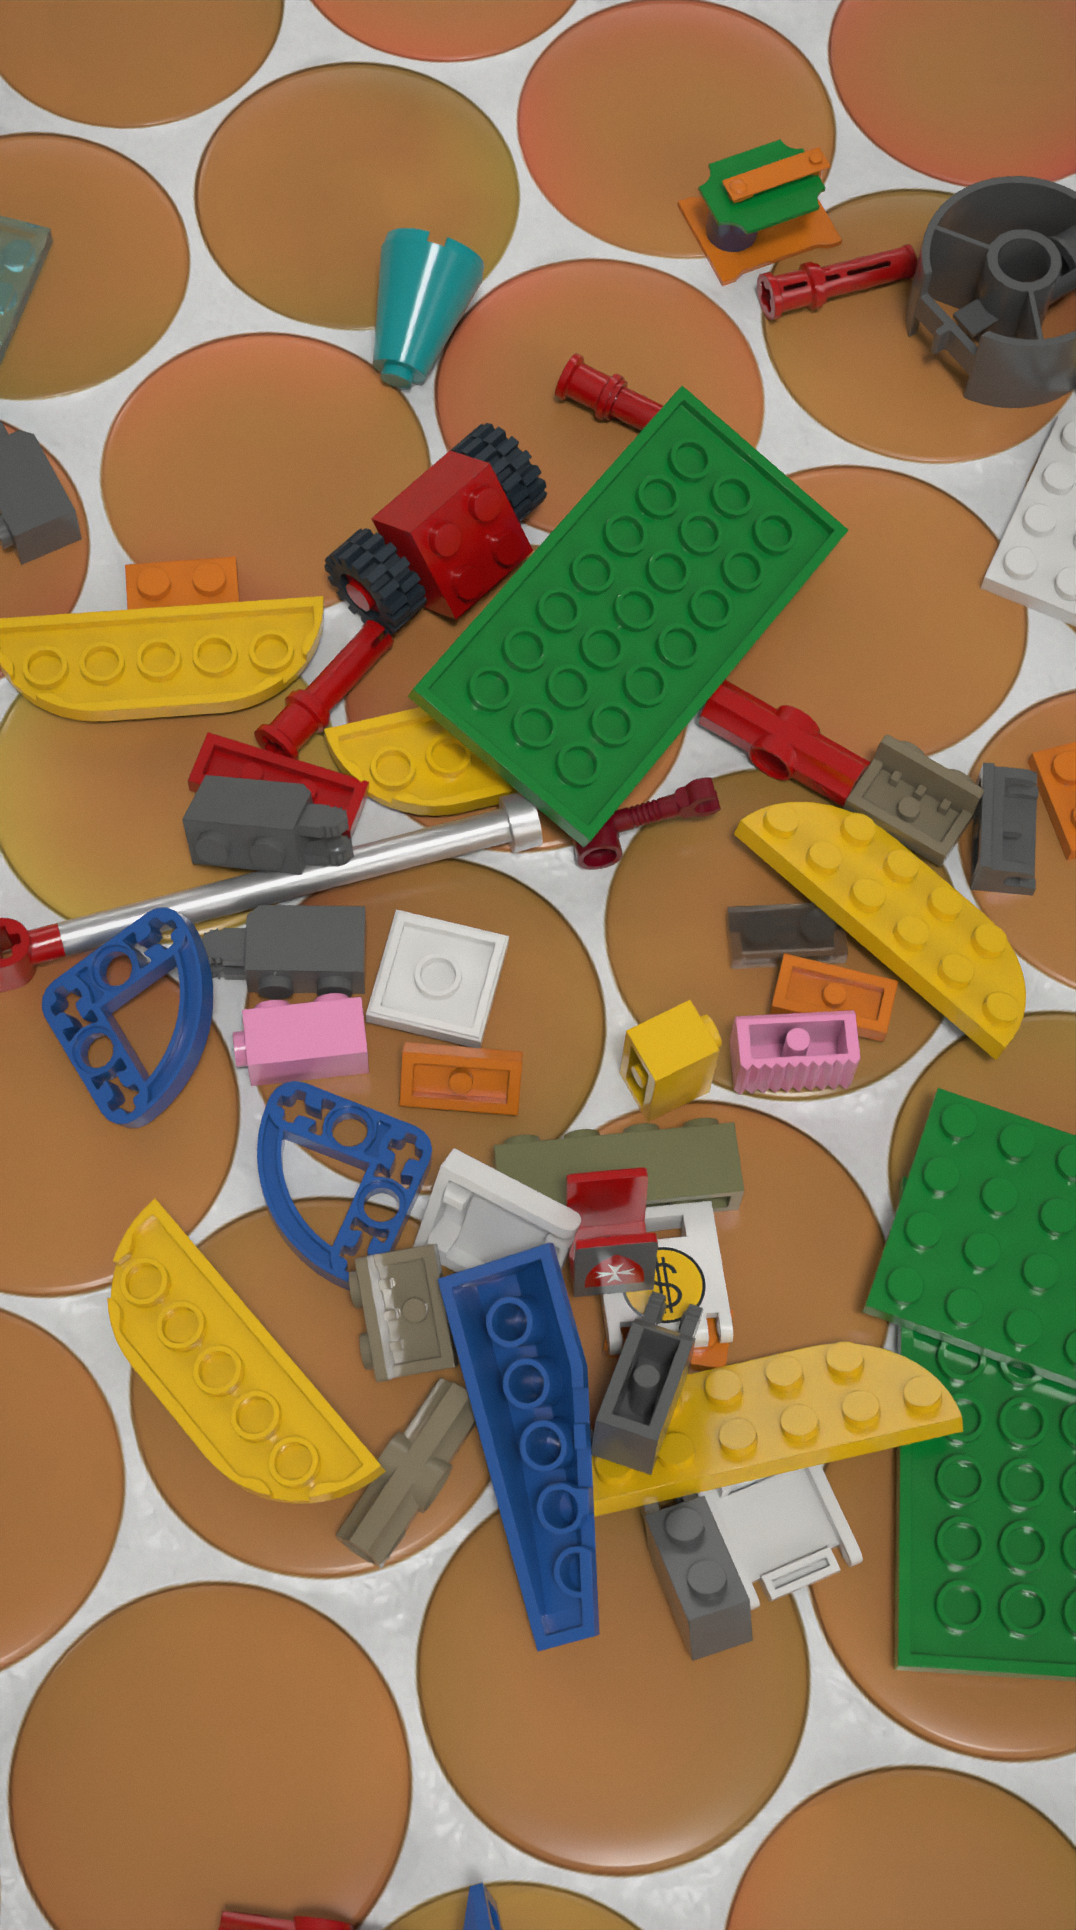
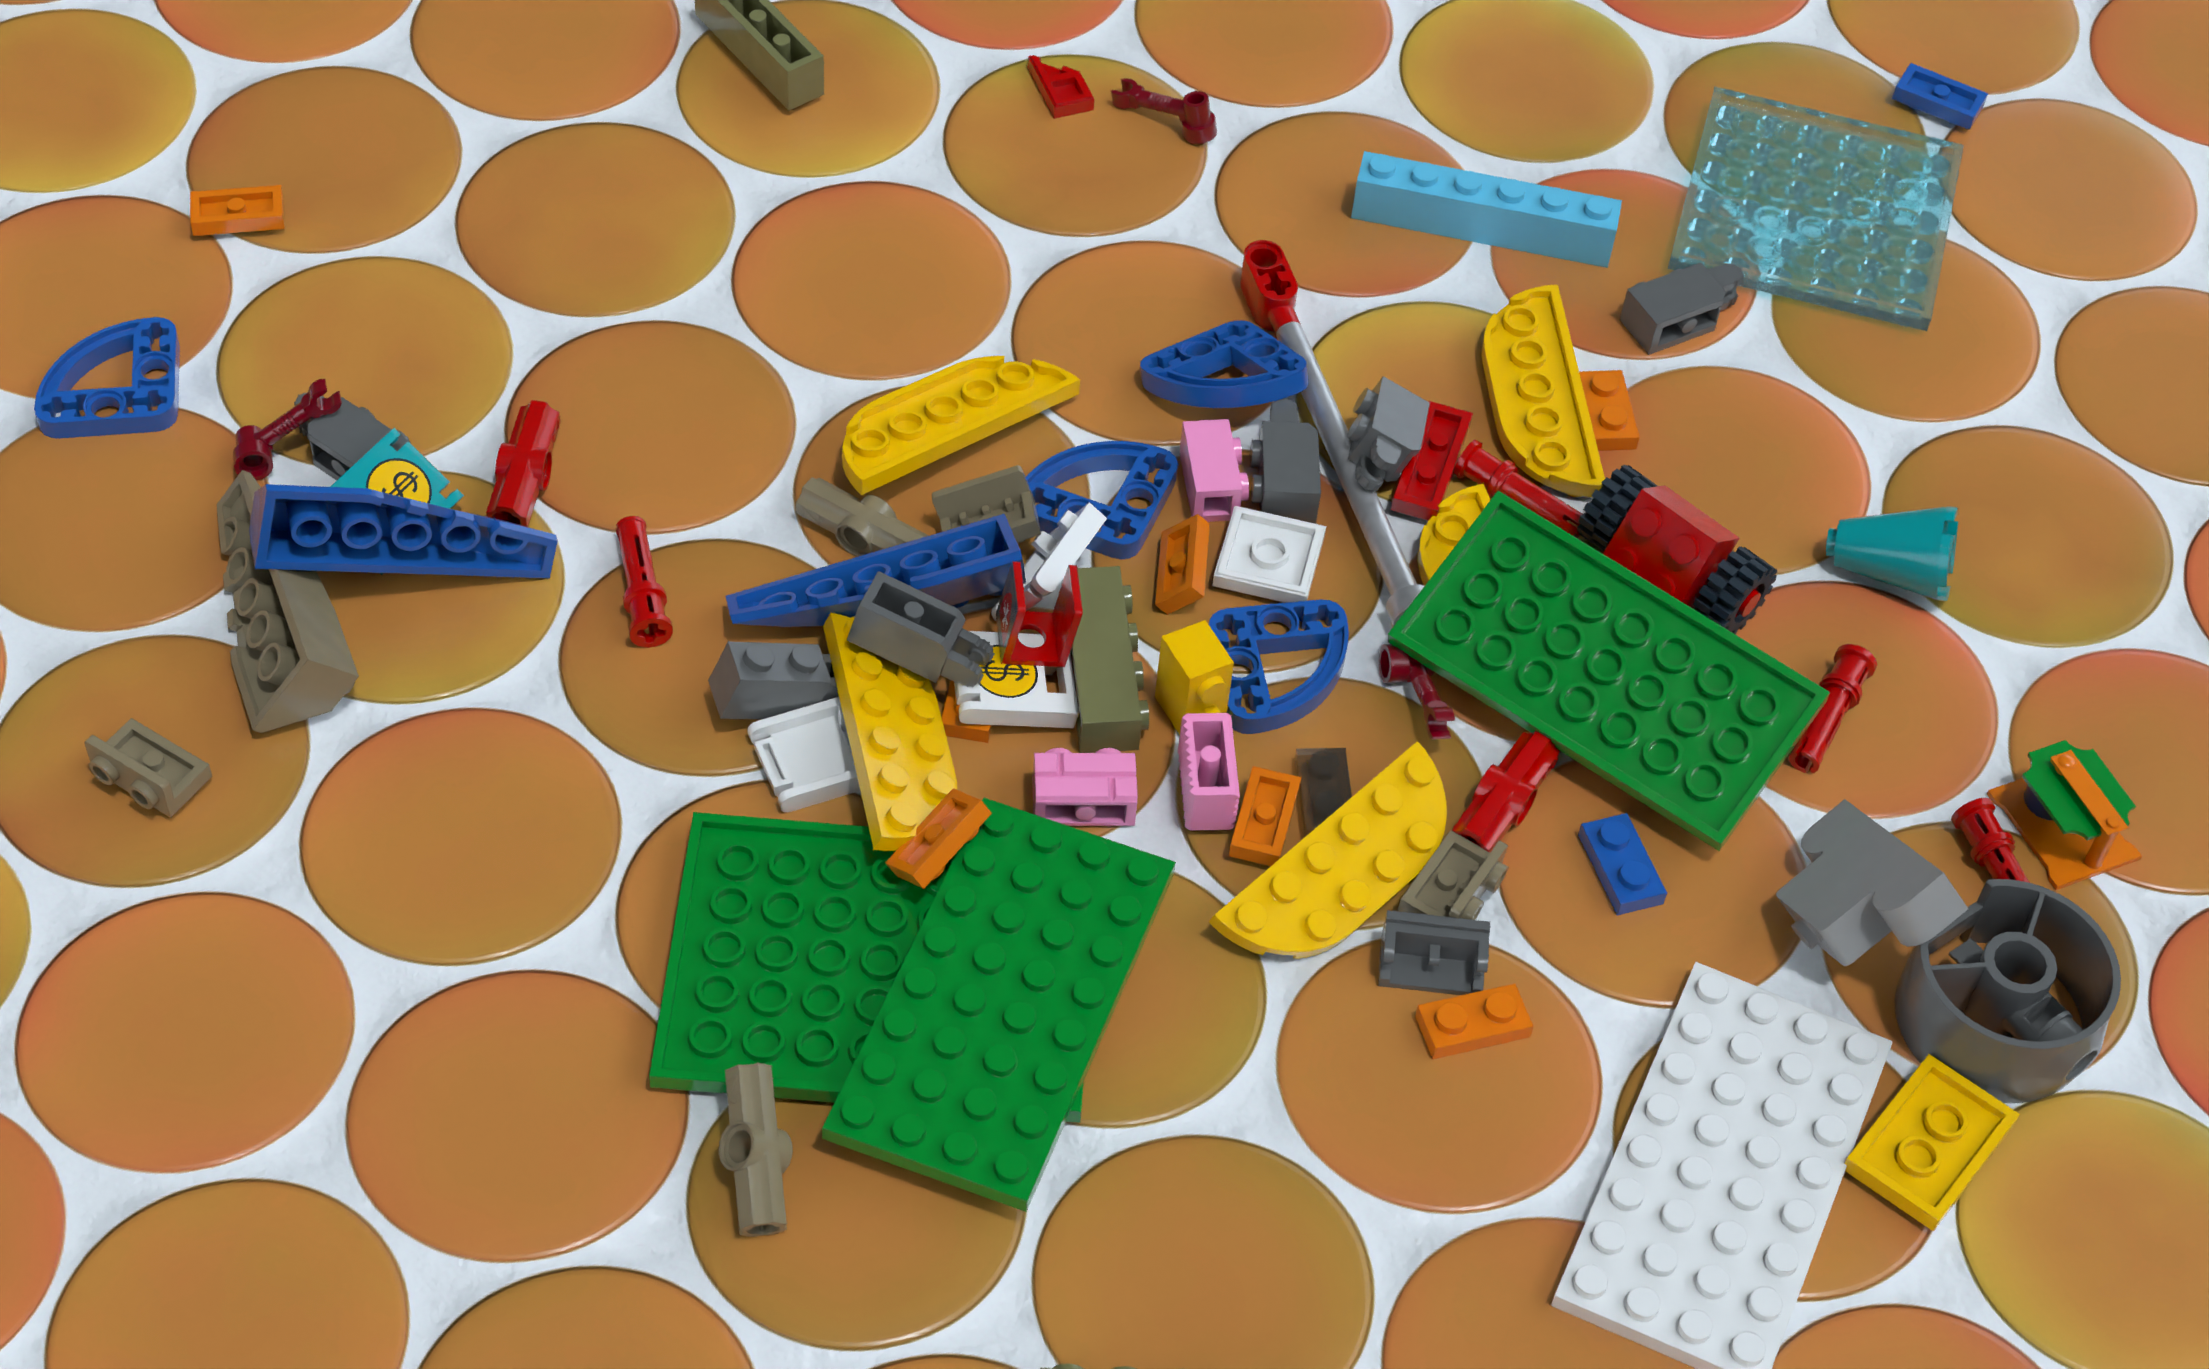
camera: 90 degrees right, 15 degrees down
none -> red pin [616,516,673,648]
none -> orange plate [885,788,992,889]
none -> bright pink brick [1032,748,1138,826]
none -> blue beam [1209,599,1349,734]
none -> blue plate [1578,813,1667,916]
none -> light grey brick [1776,799,1969,966]

